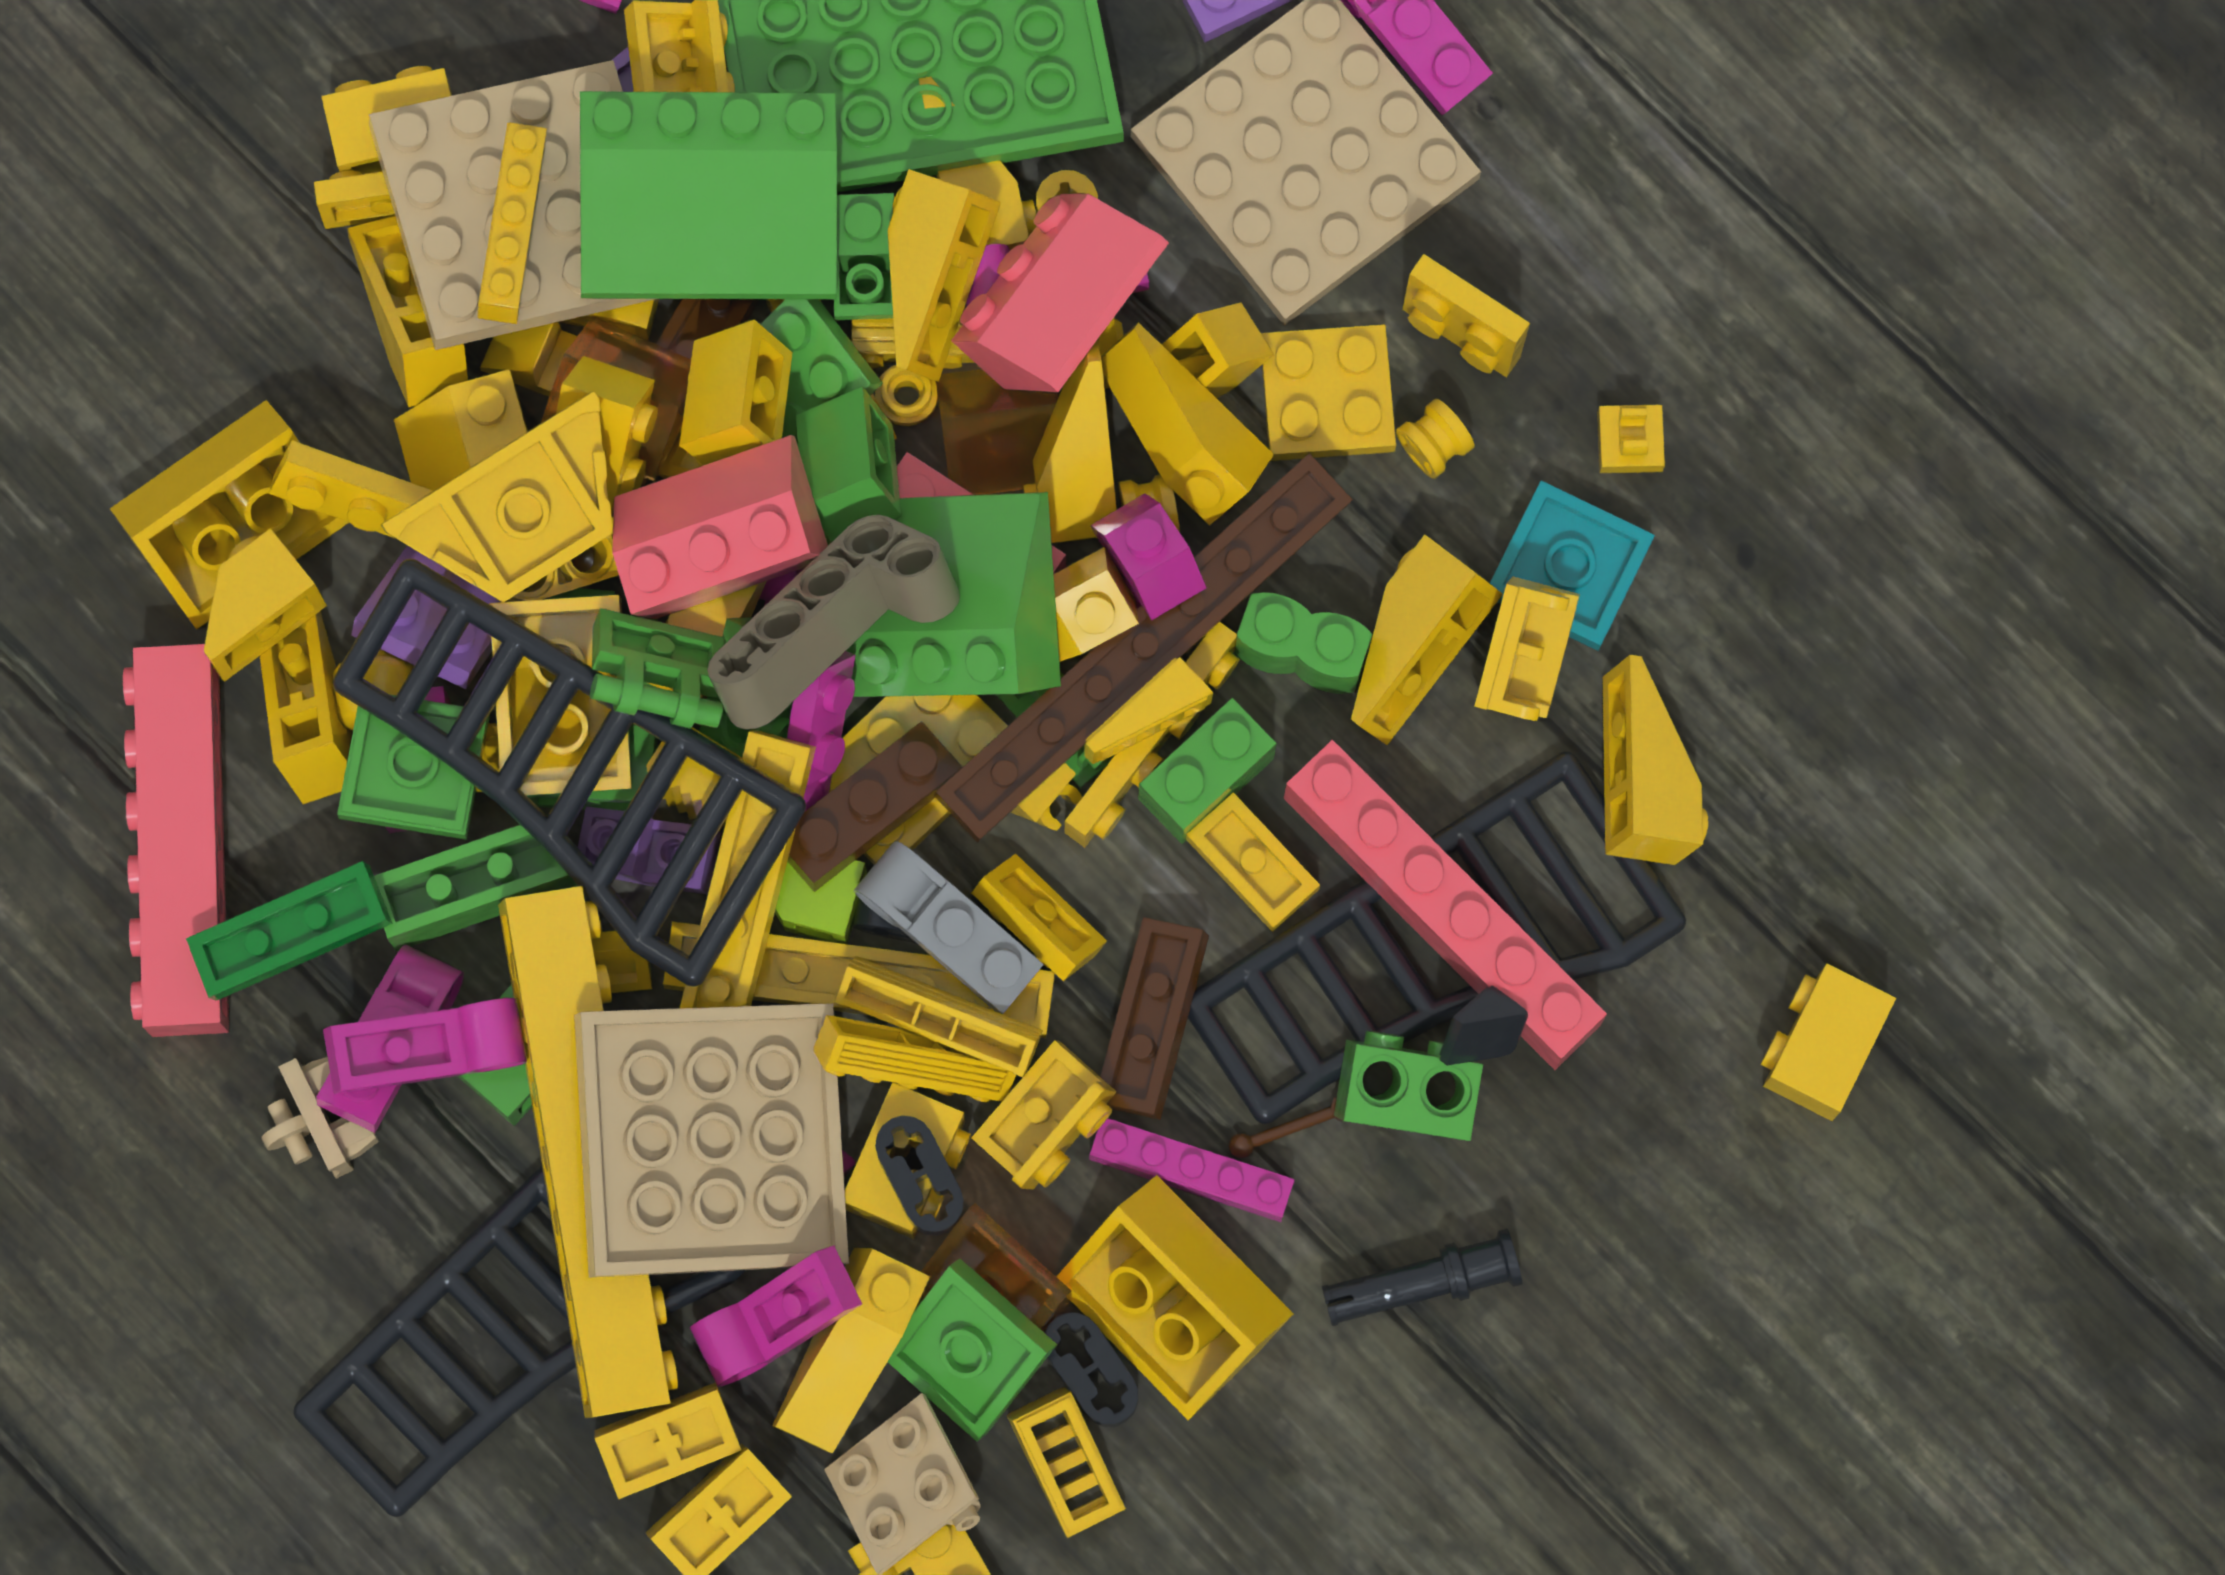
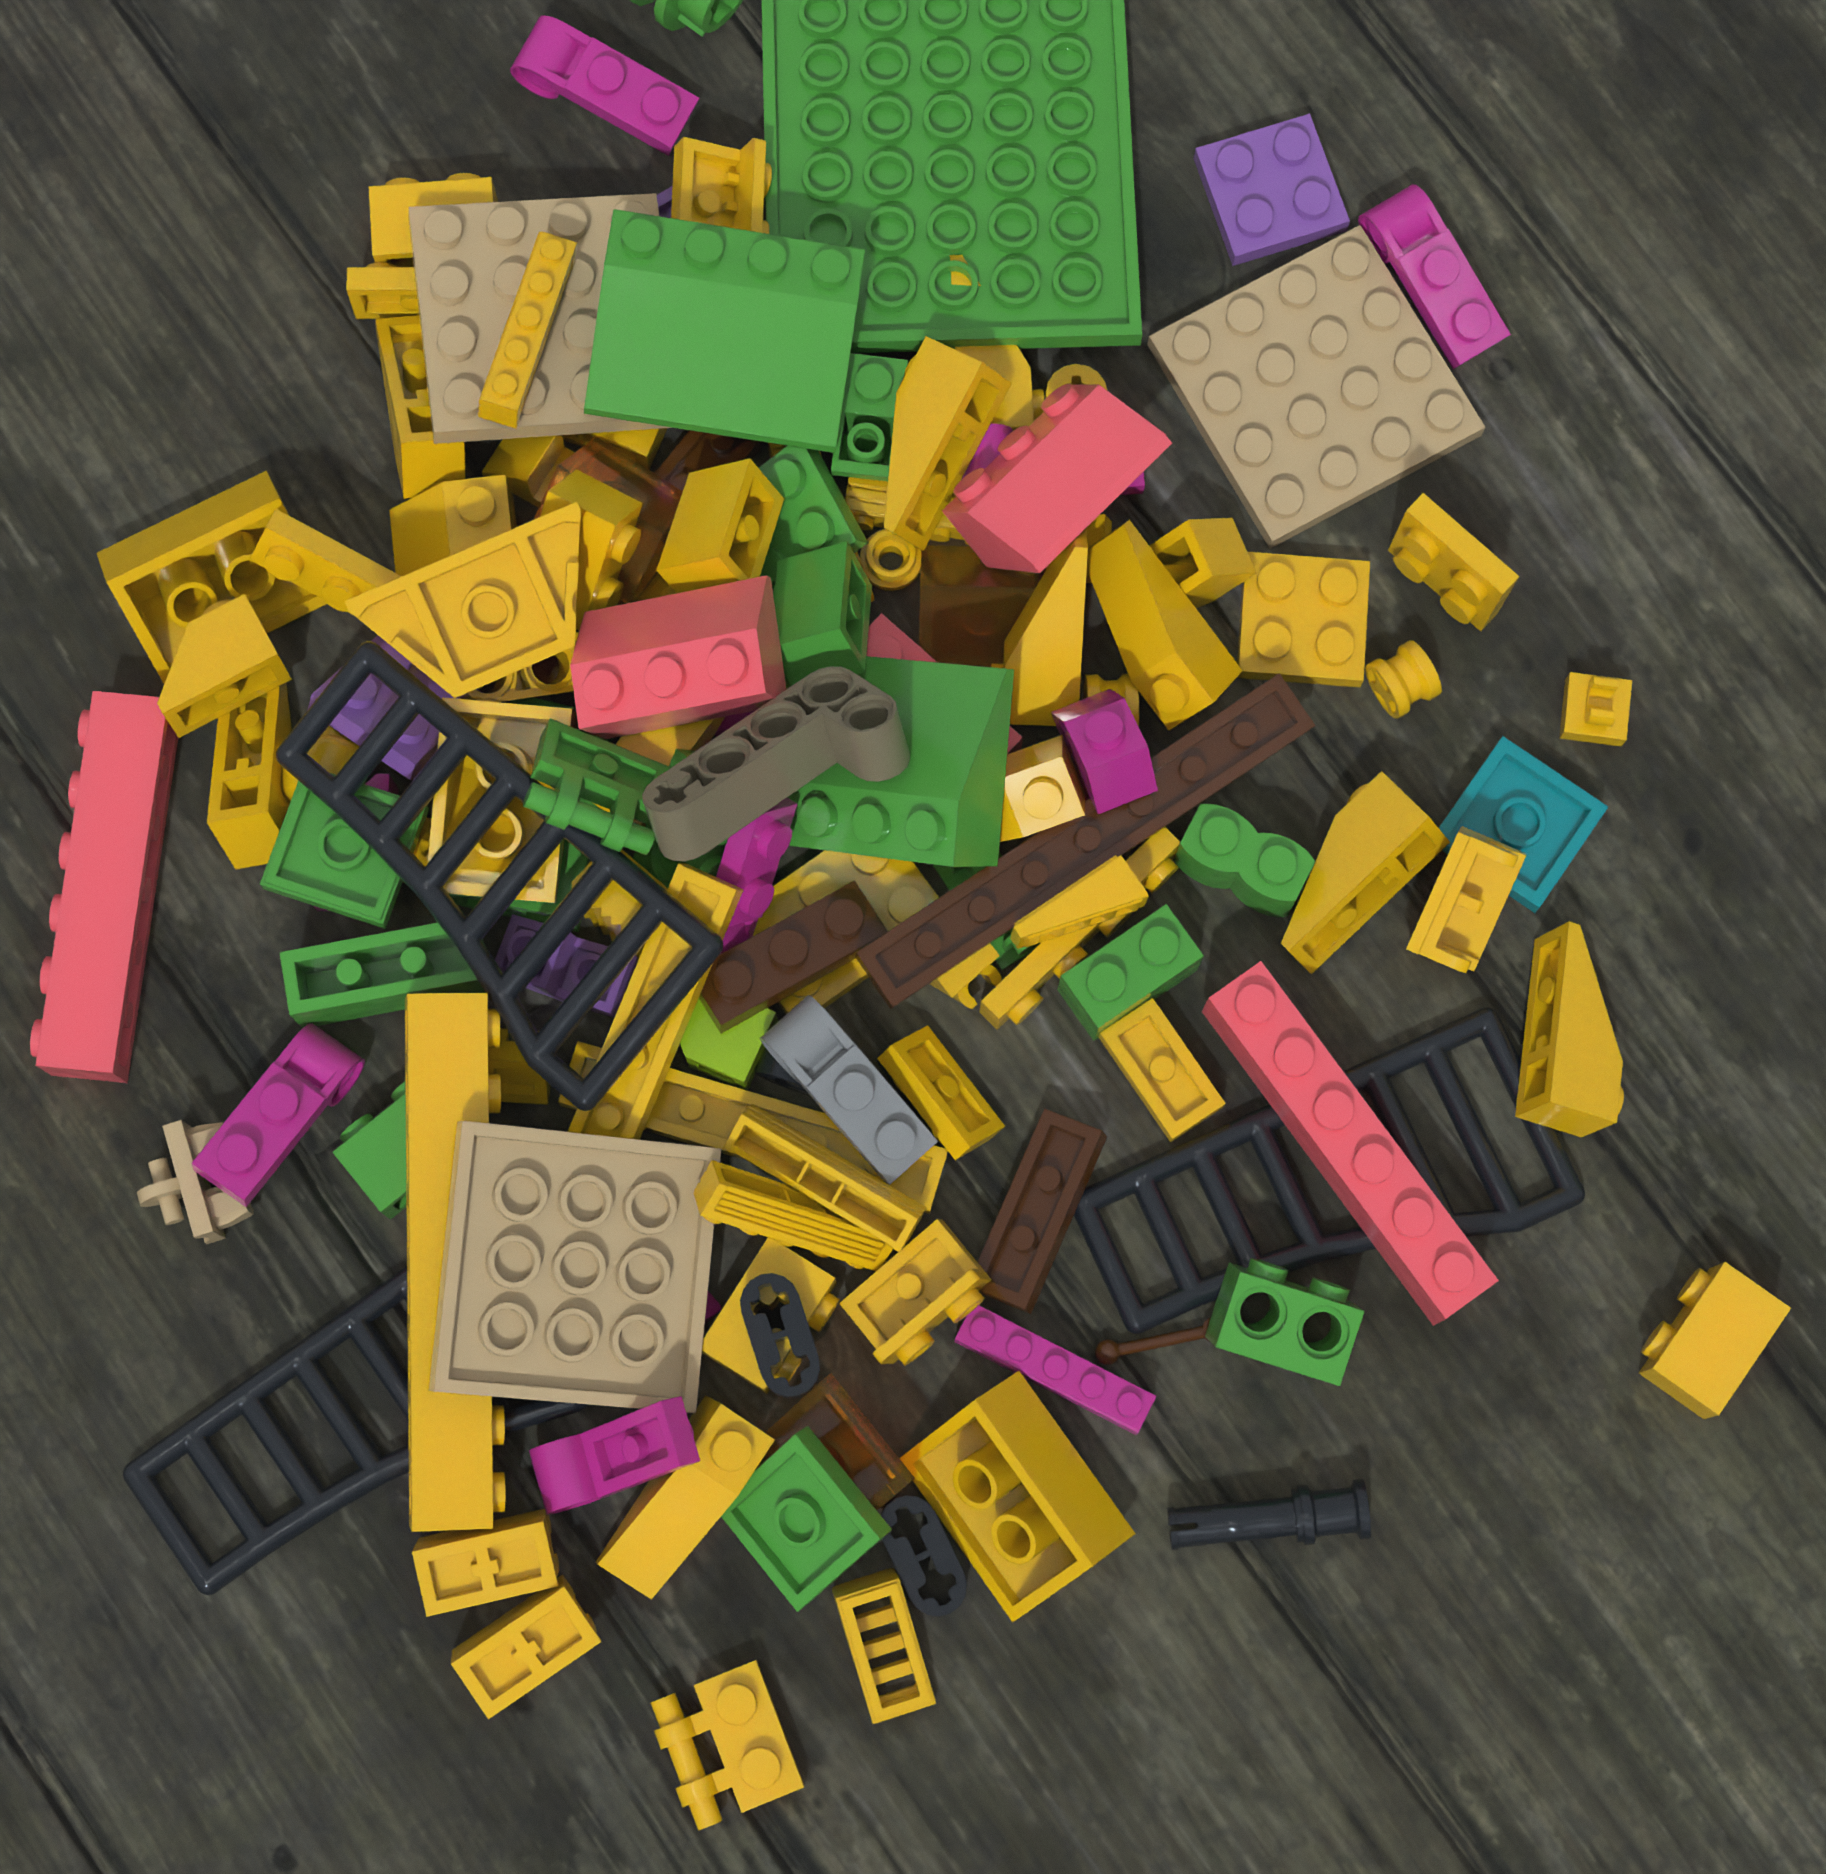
camera: 10 degrees right, 0 degrees up
green plate [186,861,393,1001] -> none
dark pink plate [323,998,528,1094] -> none
tan hinge [824,1393,981,1575] -> none
black slope [1439,985,1528,1066] -> none

